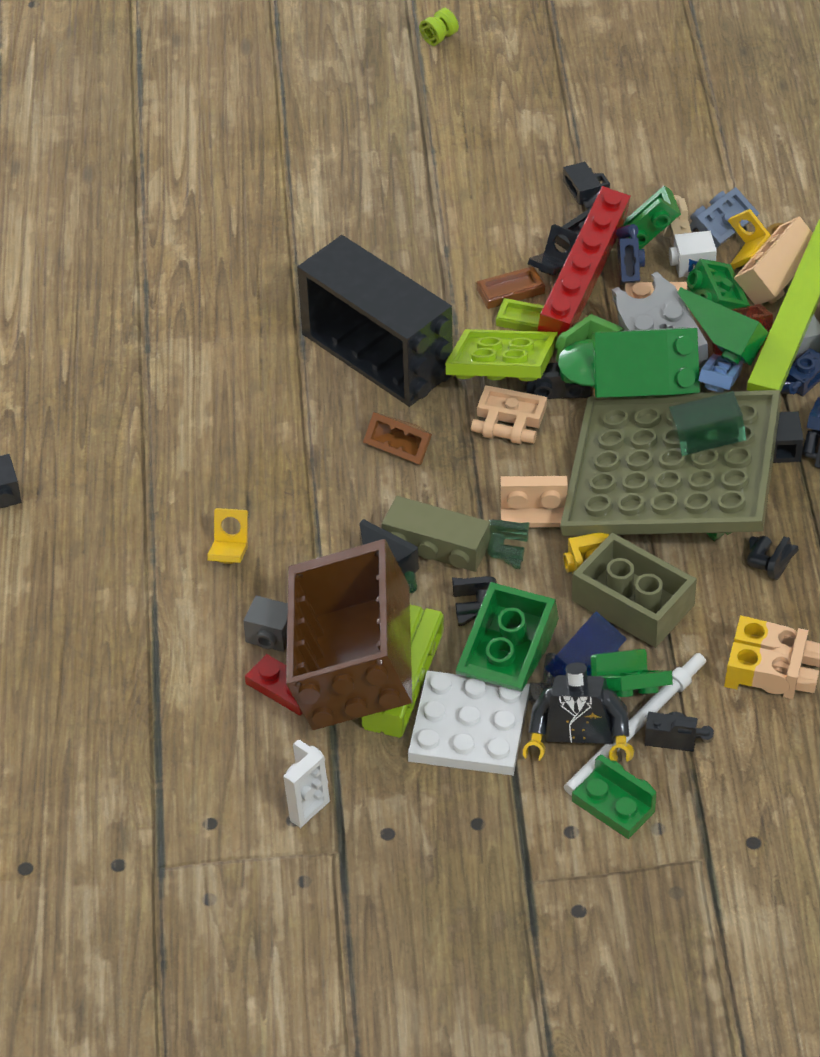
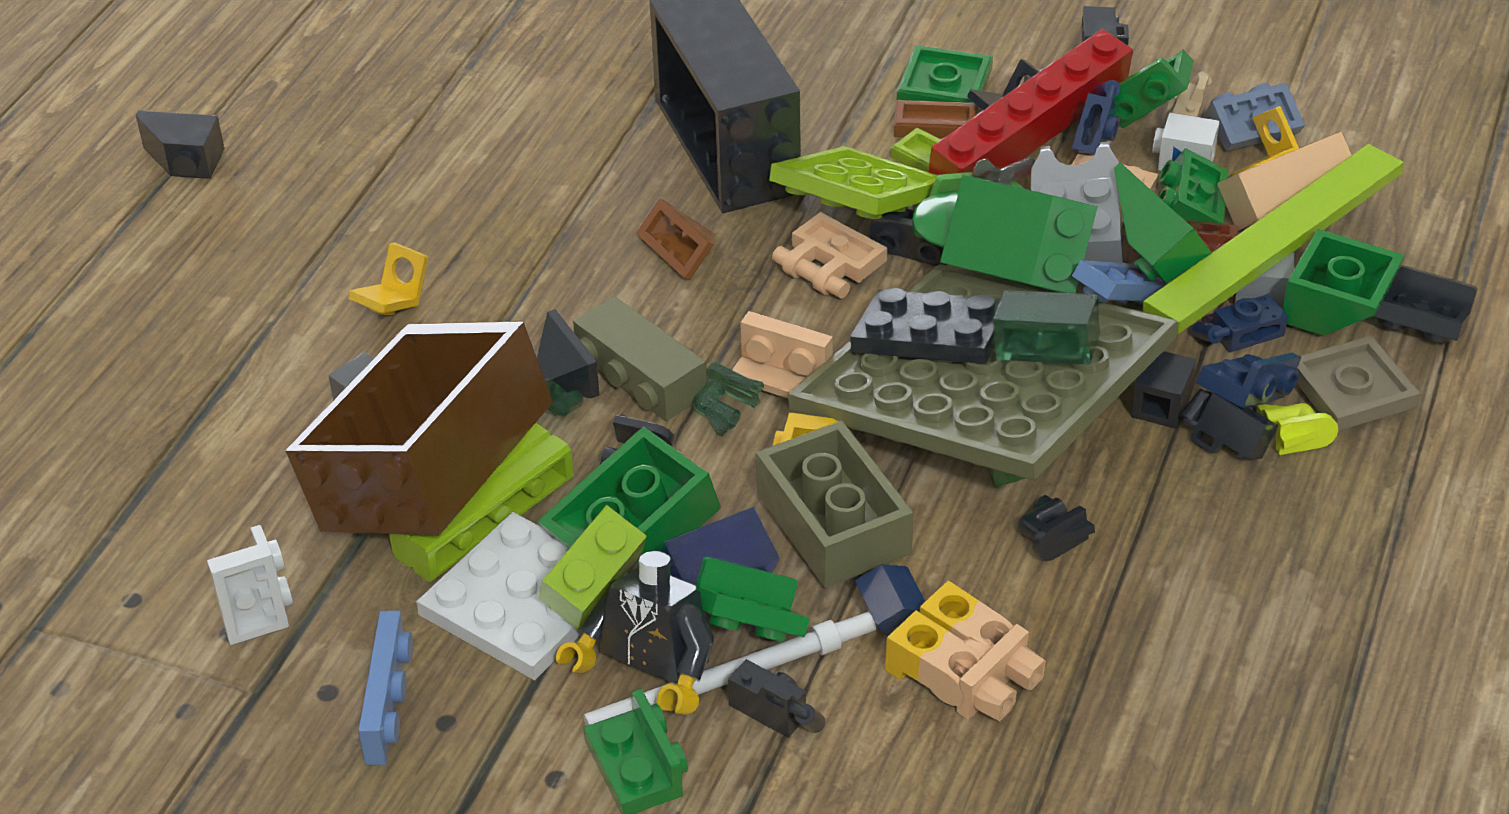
camera: 25 degrees right, 5 degrees down
none -> medium blue plate [358,611,413,765]
none -> lime brick [539,505,647,630]
none -> black plate [850,288,1011,364]
none -> dark blue piece [855,564,925,637]
none -> green tile [897,45,993,107]
none -> clear smoke bar [970,157,1036,186]

